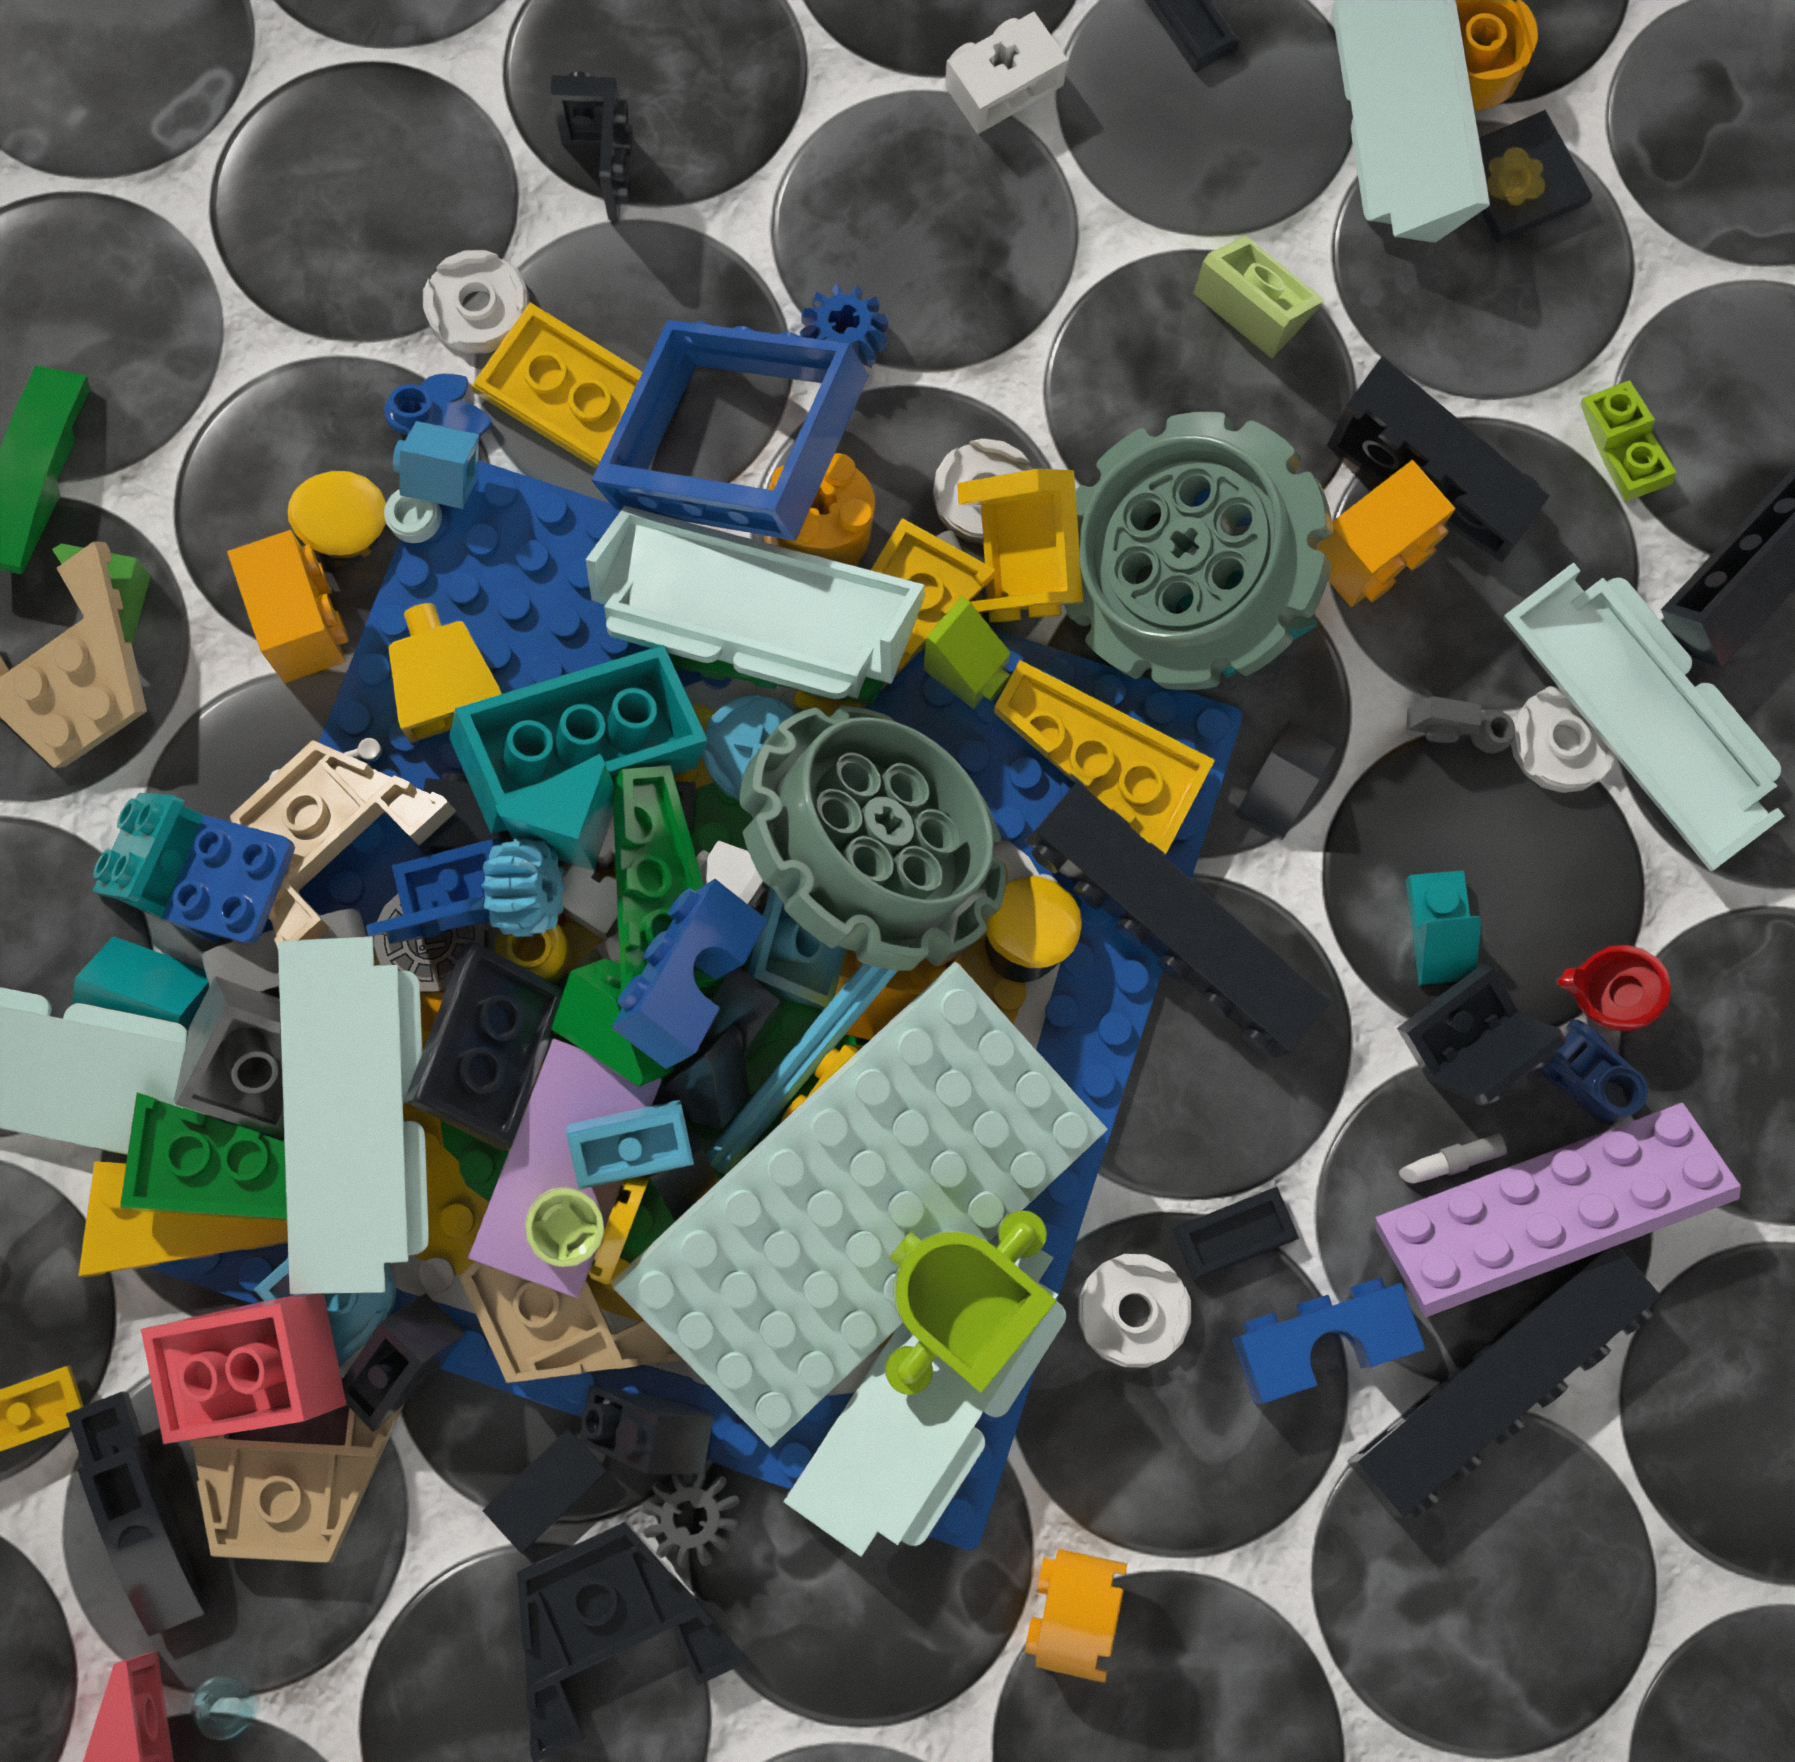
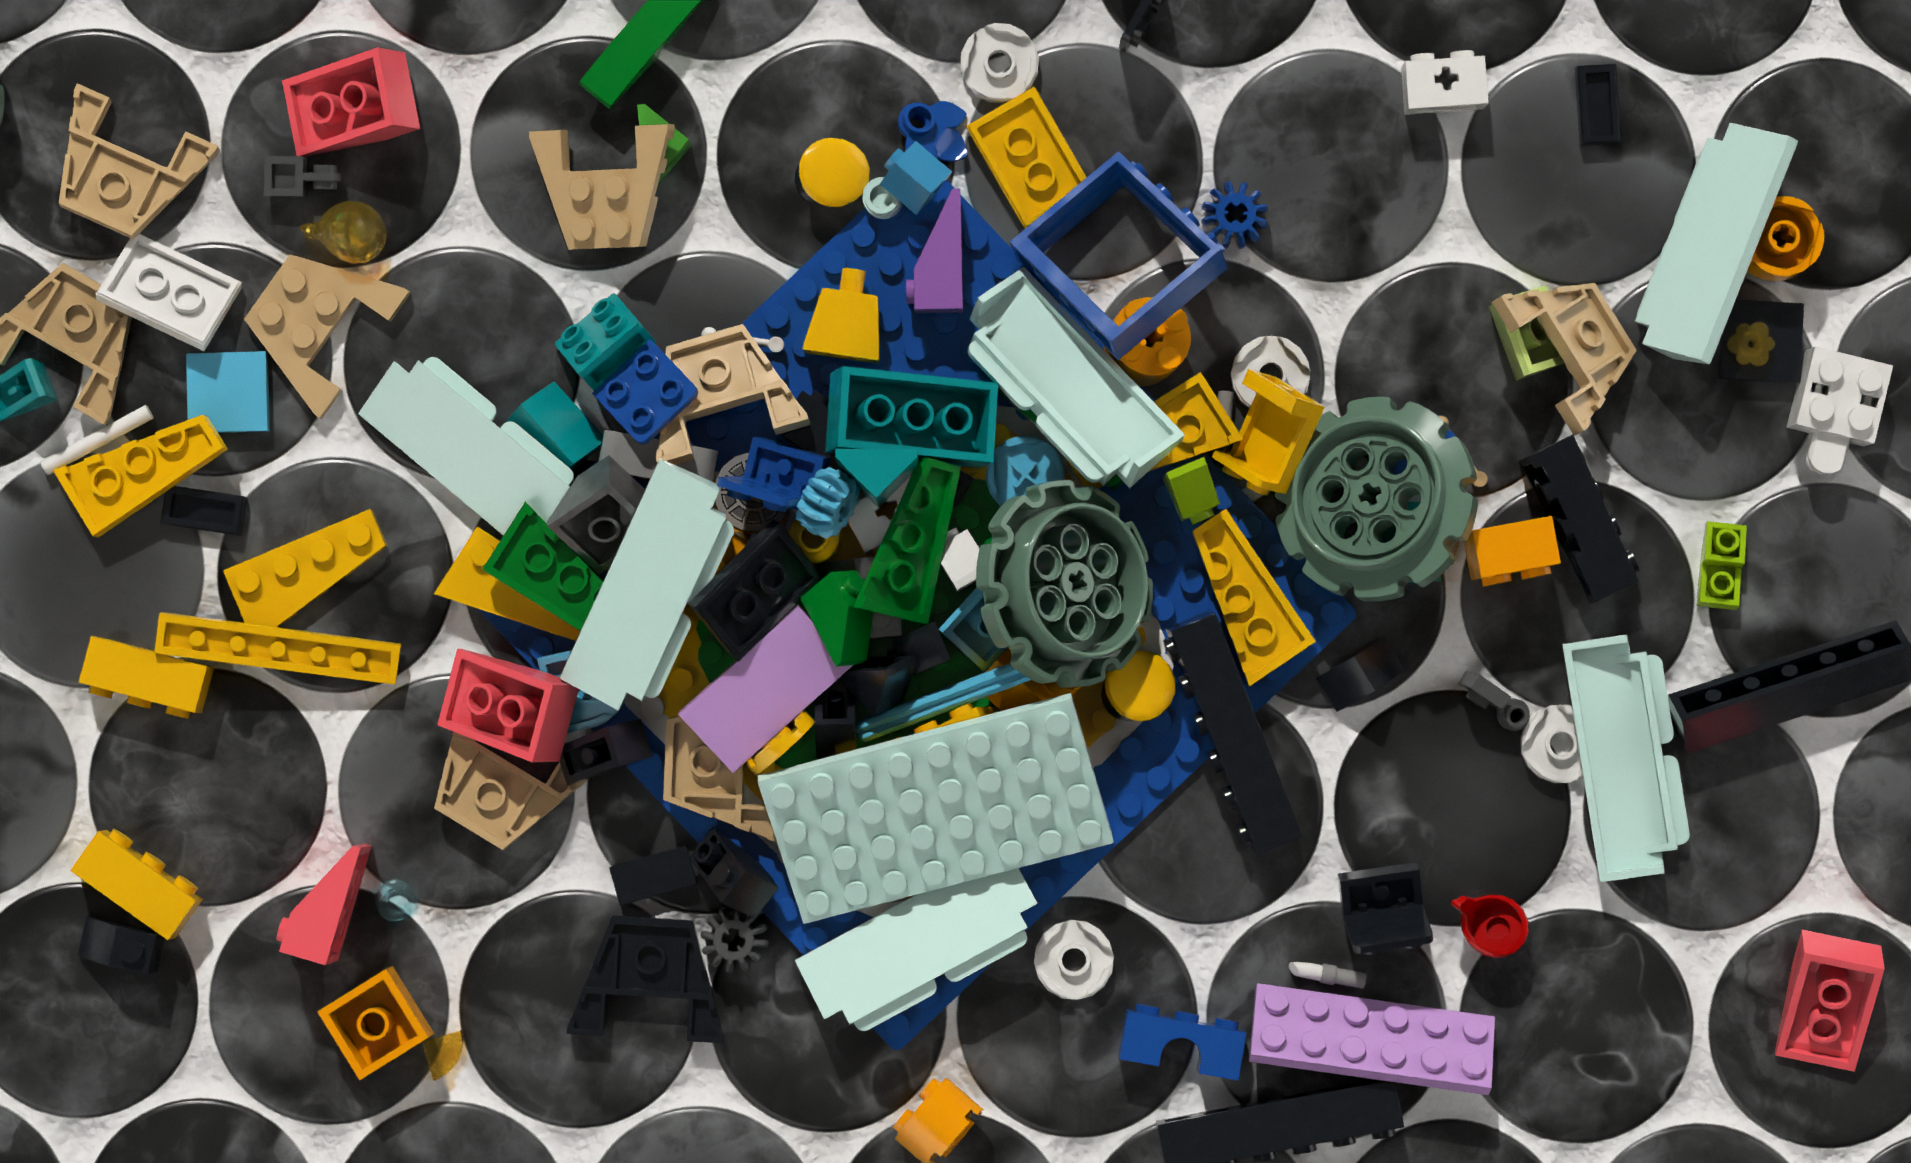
camera: 35 degrees right, 10 degrees up
black slope [66,1391,207,1637] -> none
light orange brick [227,530,349,683] -> none
yellowish green wheel [525,1187,604,1267] -> none
medium azure slope [566,1100,694,1190] -> none
blue arch [611,879,768,1069] -> none
lime piece [885,1210,1057,1395] -> none
black tile [1172,1186,1299,1281] -> none
teal slope [1405,871,1481,986] -> none
dark blue piece [1539,1019,1648,1124] -> none
none -> medium lavender slope [906,188,963,314]
none -> tan wing [1491,283,1637,436]
none -> white brick [1786,346,1893,475]

